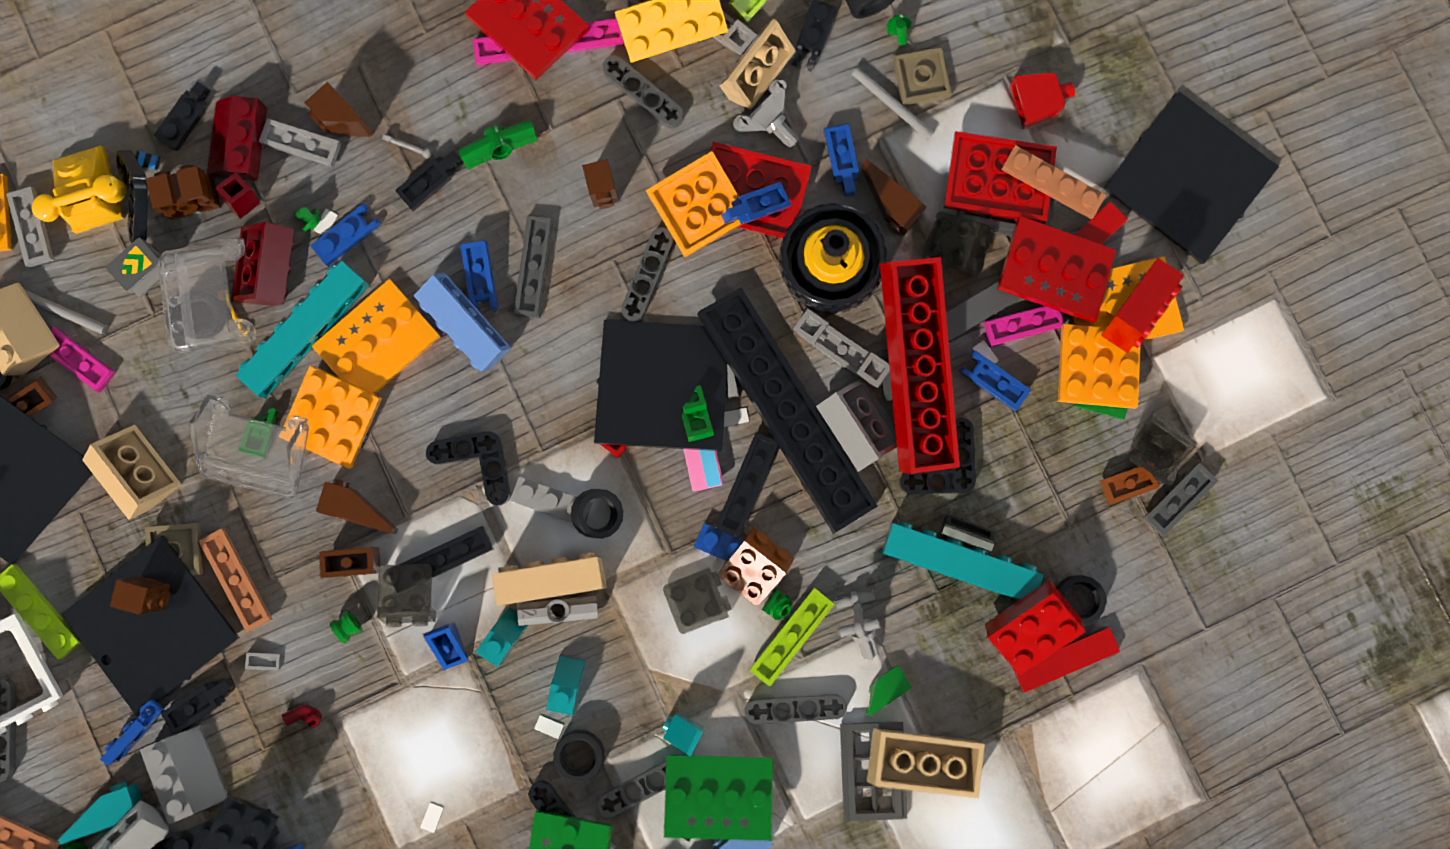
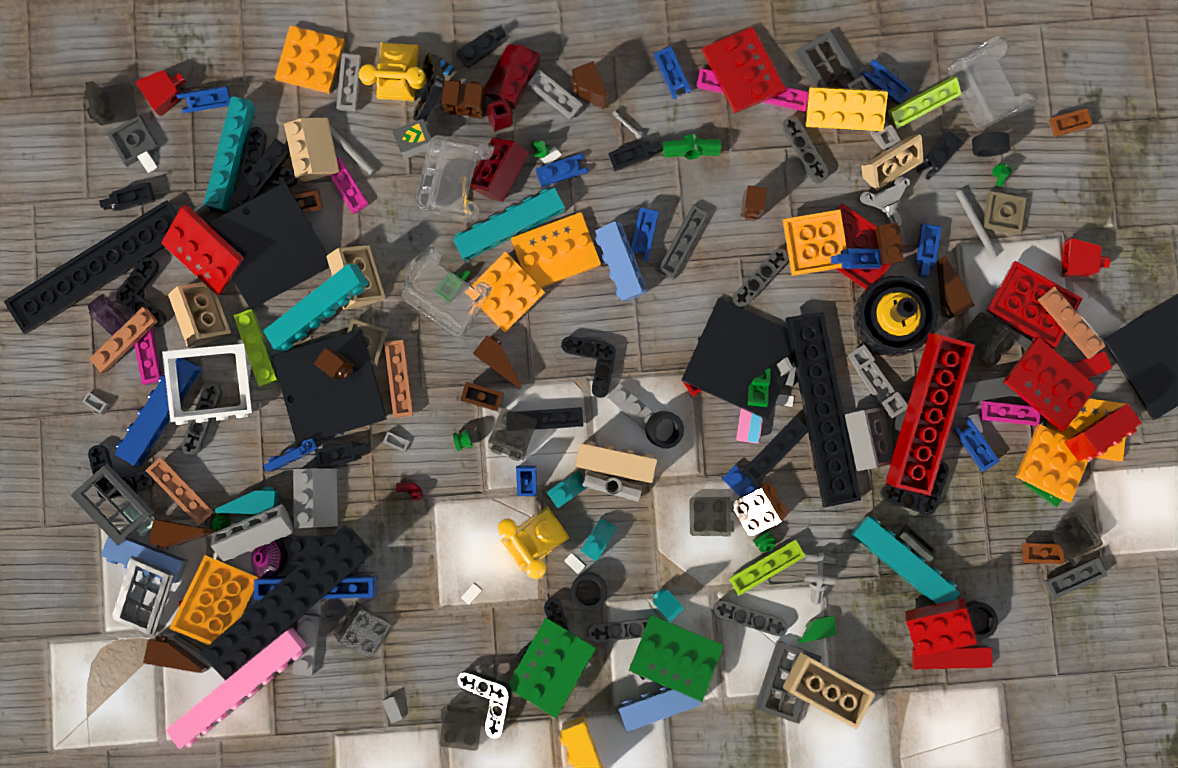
camera: 20 degrees right, 0 degrees up
none -> teal brick [263,263,369,351]
none -> yellow piece [498,506,570,579]
none -> blue hinge [654,46,691,99]
none -> light grey piece [776,357,793,376]
none -> reddish brown brick [875,222,904,266]

